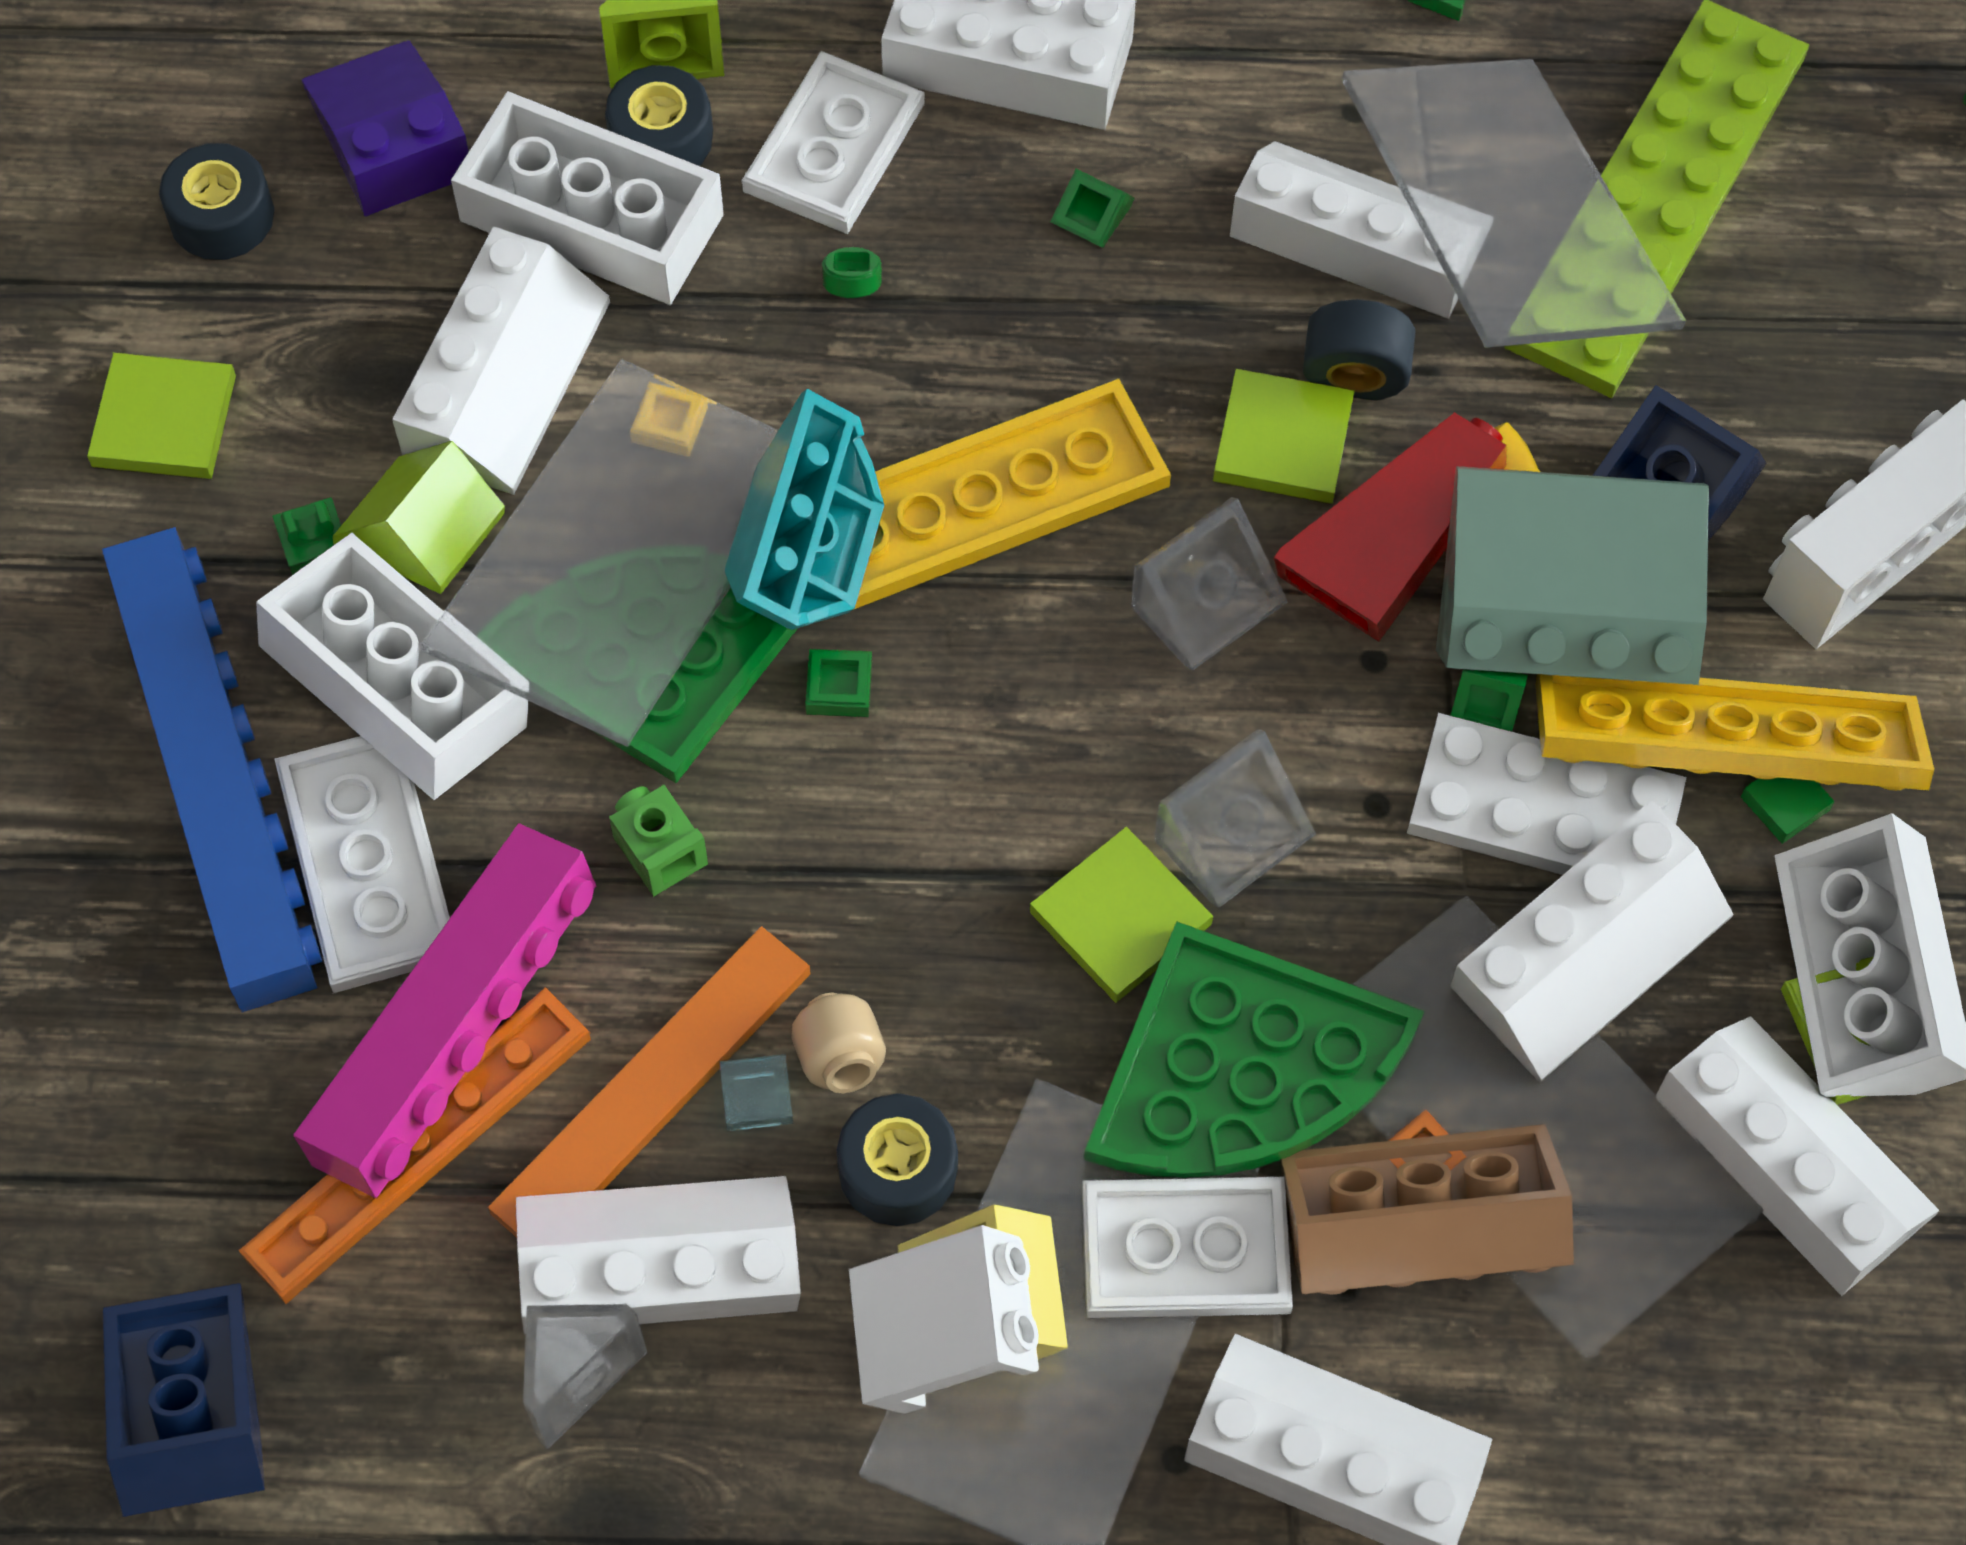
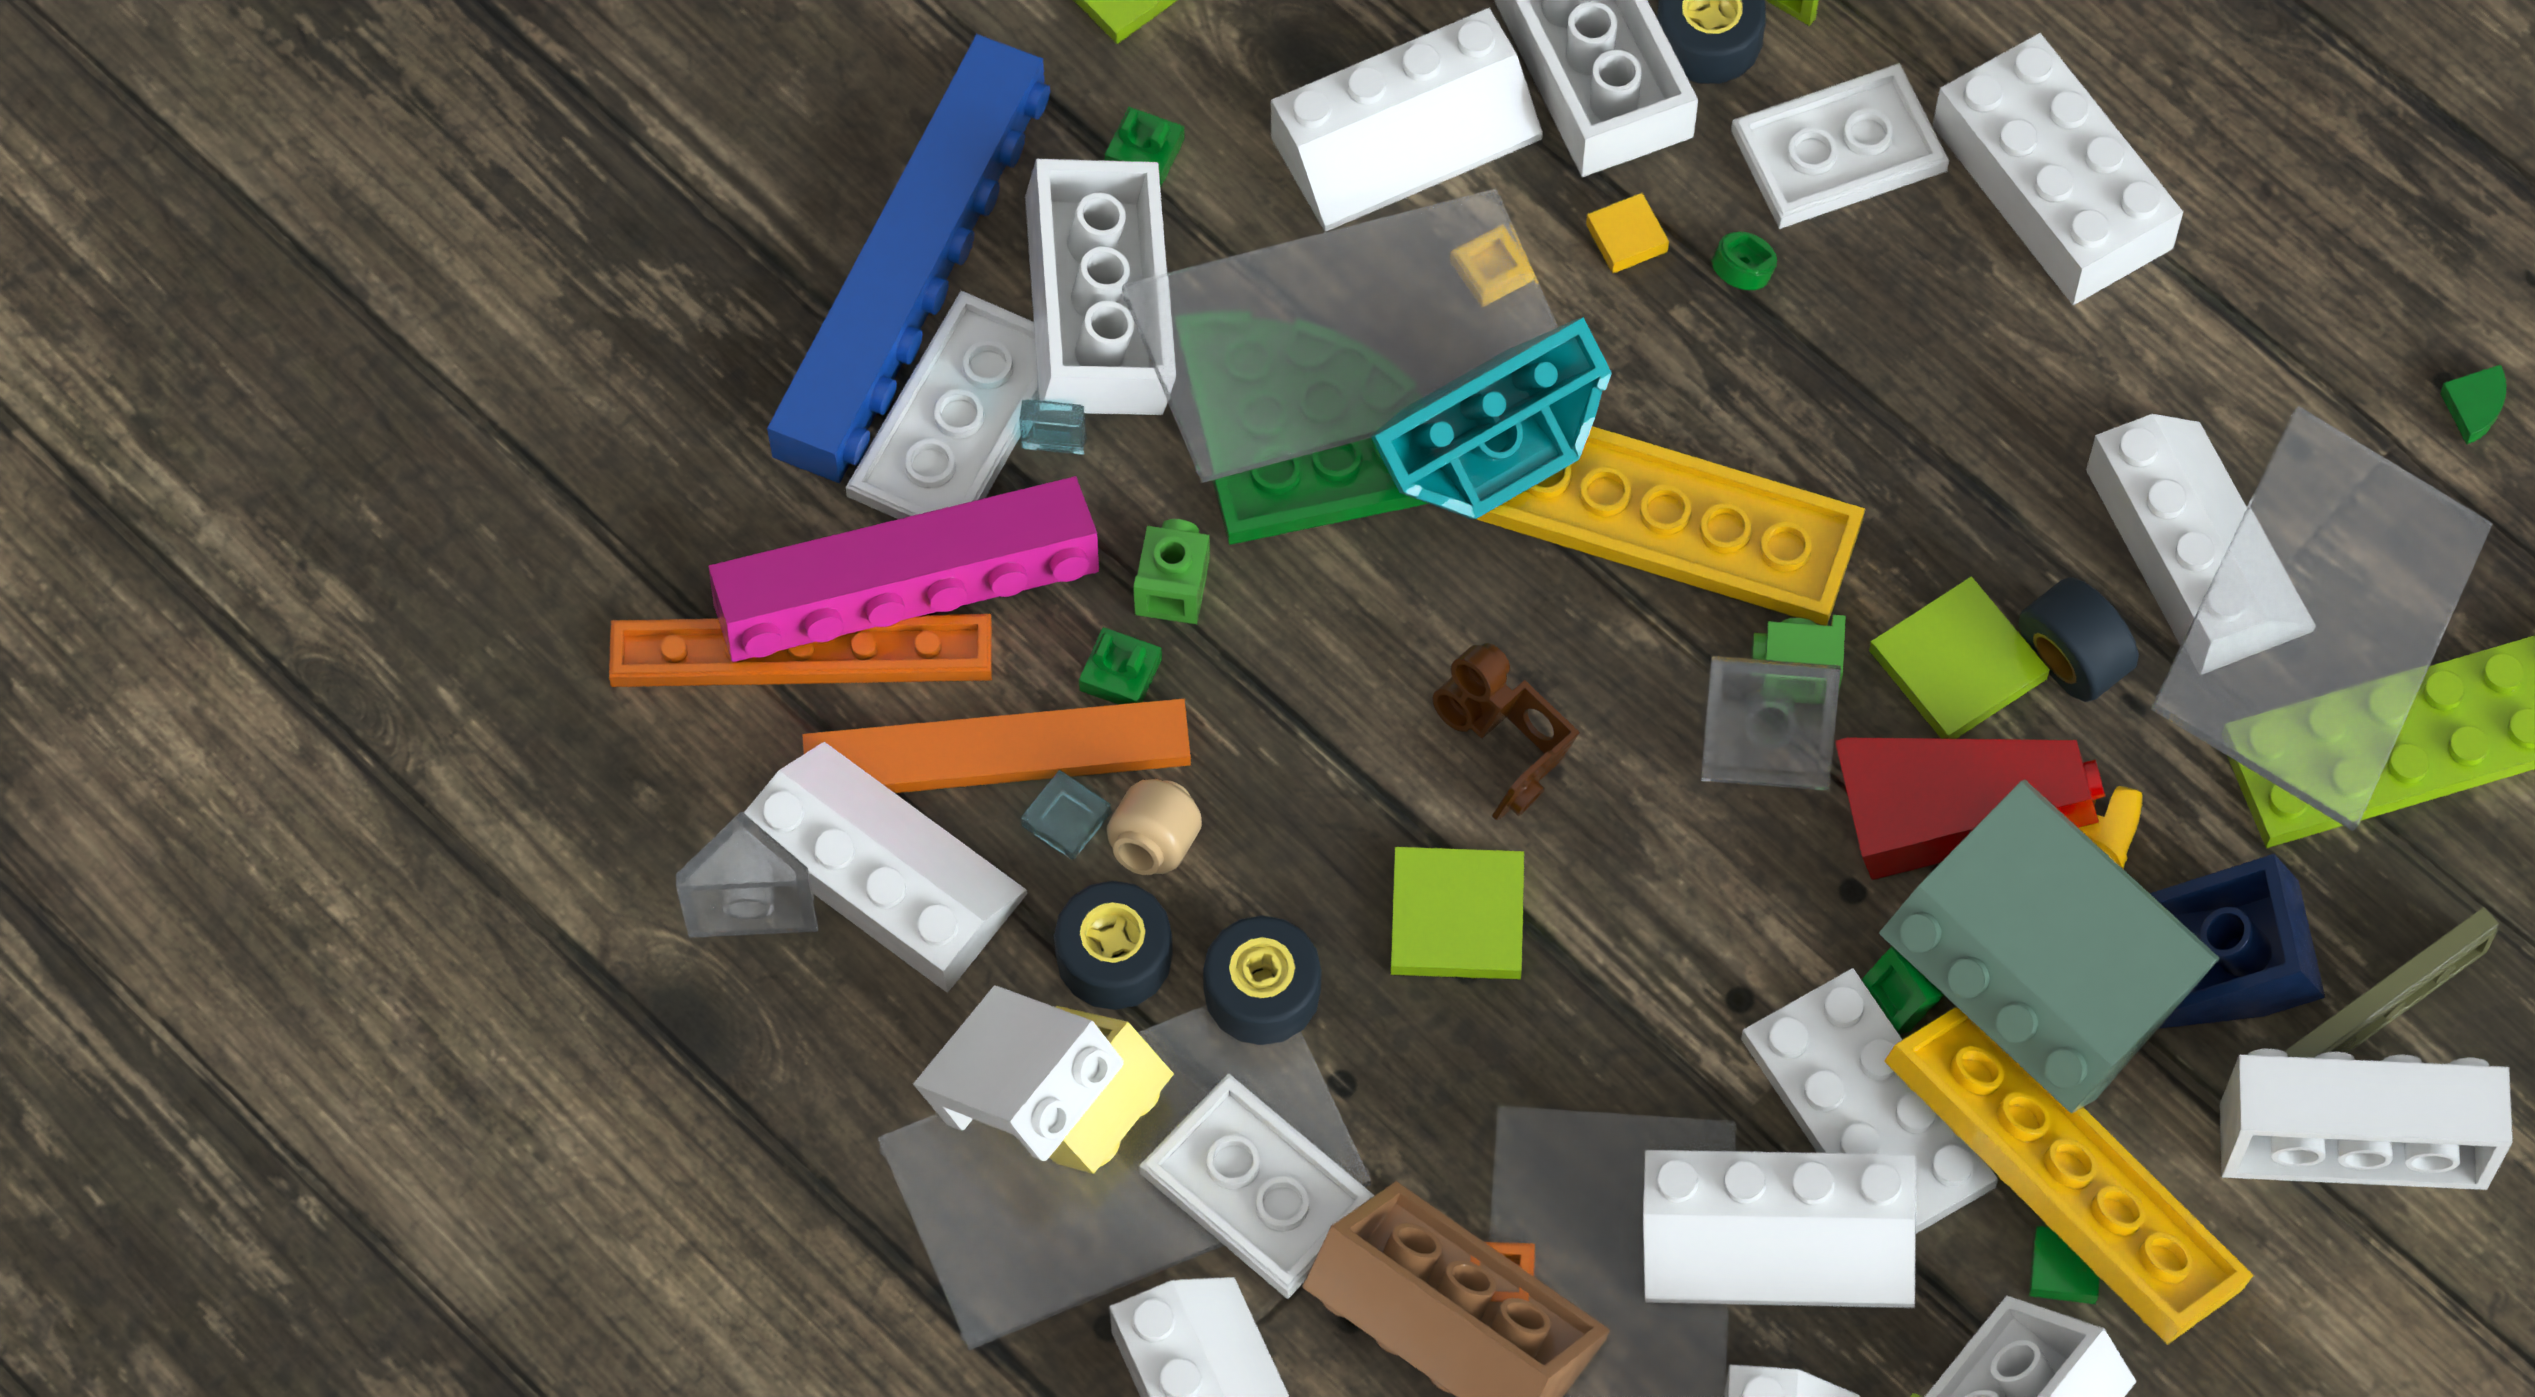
camera: 45 degrees right, 0 degrees up
dark blue slope [103,1283,265,1517] -> none
lime slope [333,441,505,594] -> none
green tile [805,649,872,717] -> none
green slope [1050,169,1135,248] -> none
green plate [1083,921,1425,1178] -> none
clear slope [1154,729,1316,908] -> none
none -> clear light blue tile [1019,399,1086,455]
none -> green tile [1079,627,1162,705]
none -> black wheel [1203,915,1321,1045]
none -> reddish brown piece [1433,643,1580,820]
none -> yellow tile [1586,193,1669,274]
none -> bright green brick [1751,615,1846,700]
none -> olive tile [2284,907,2499,1058]

